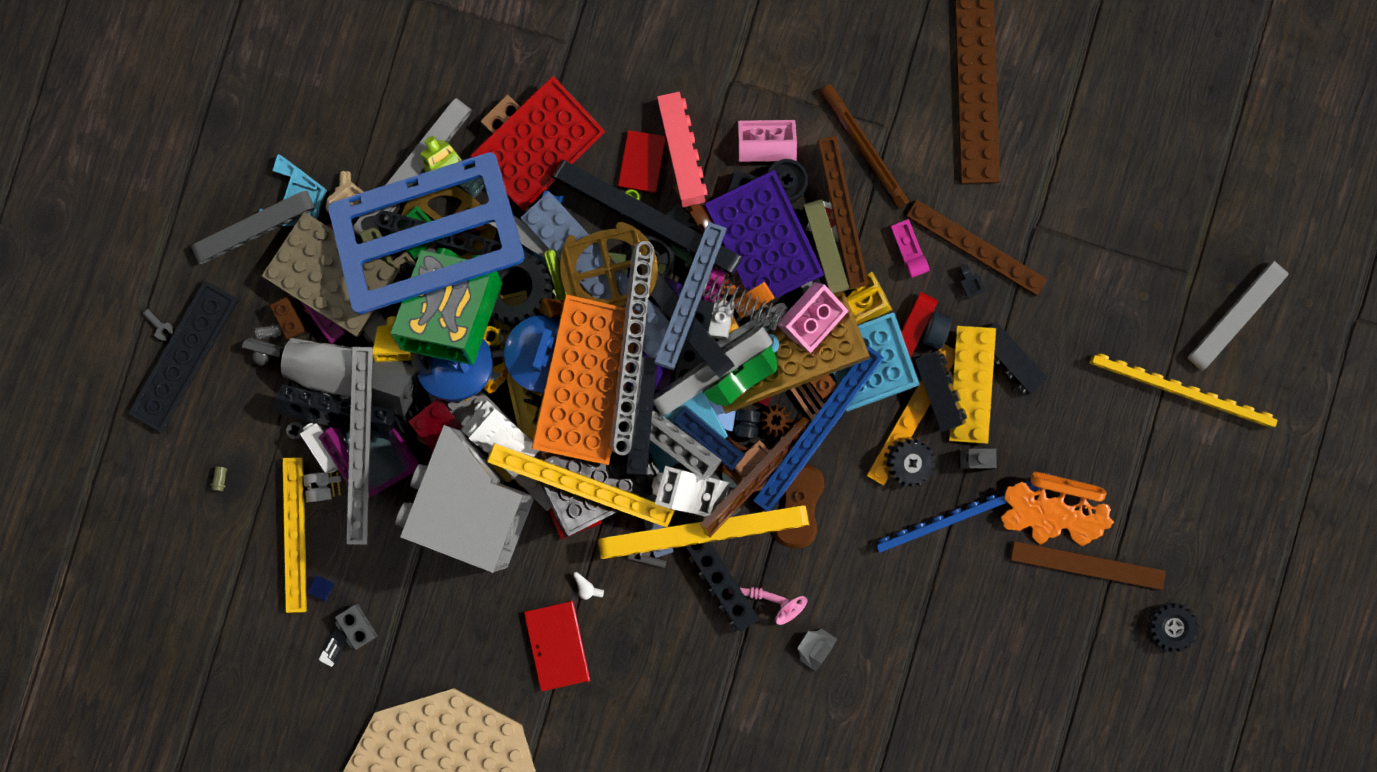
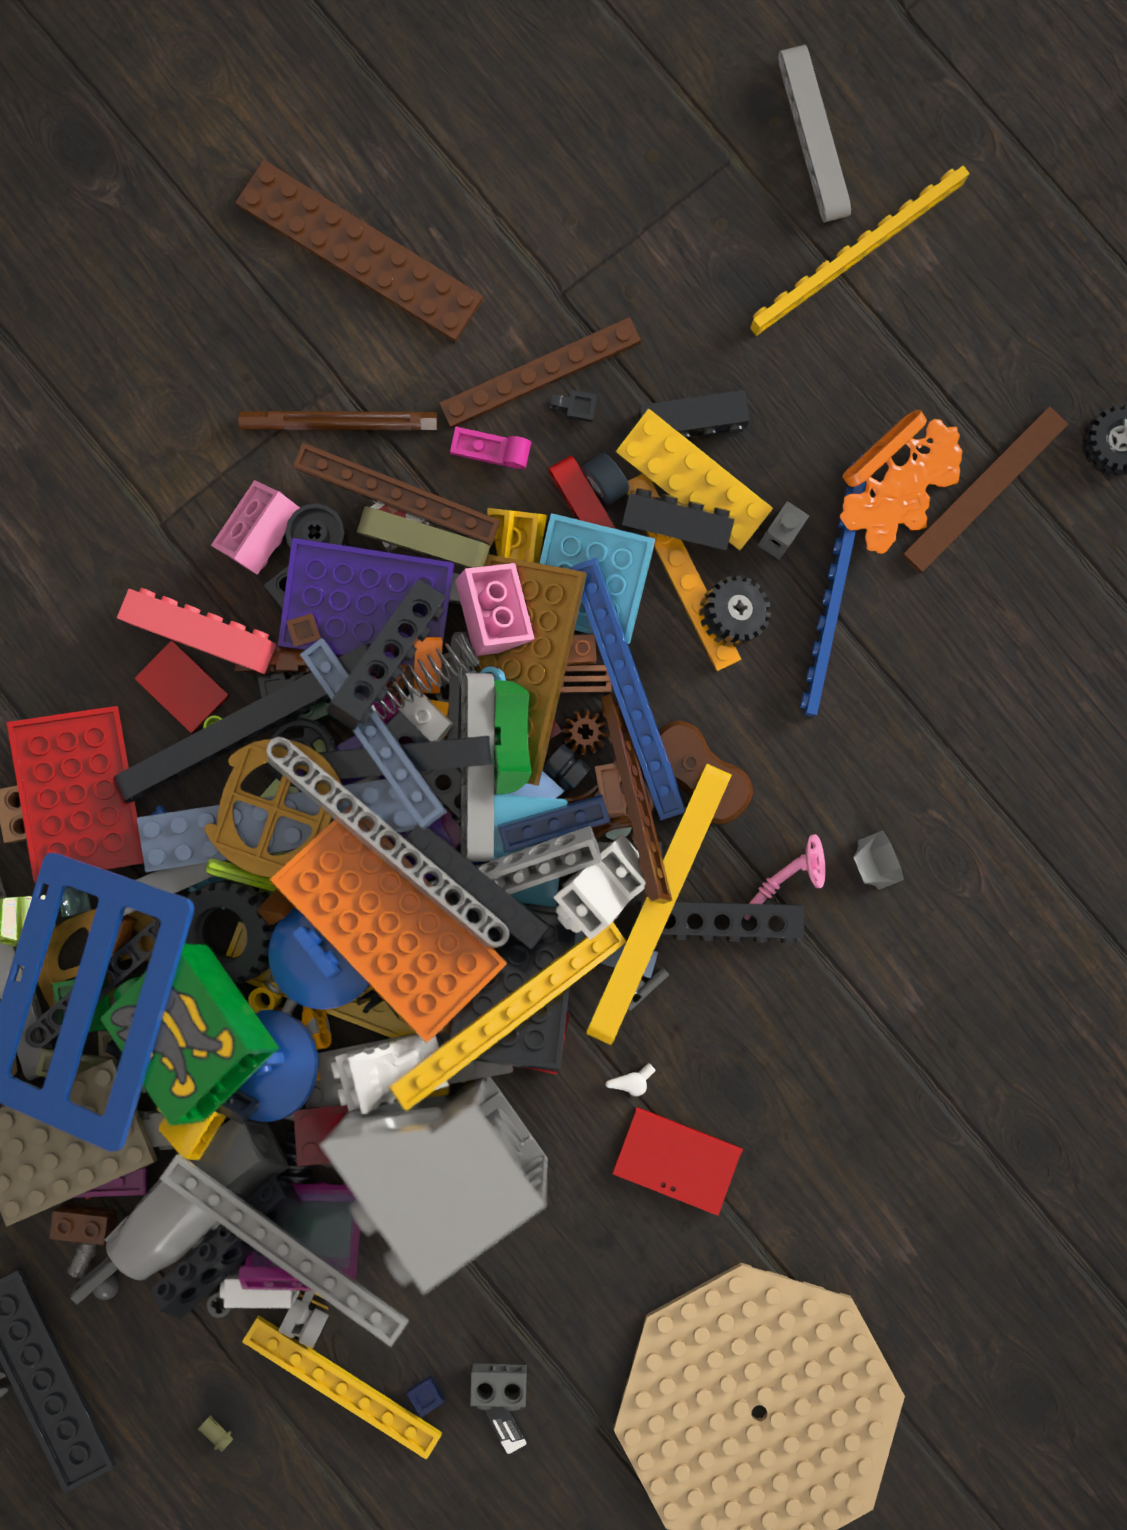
camera: 60 degrees left, 0 degrees up
none -> reddish brown plate [286,613,321,647]
none -> black brick [326,579,446,731]

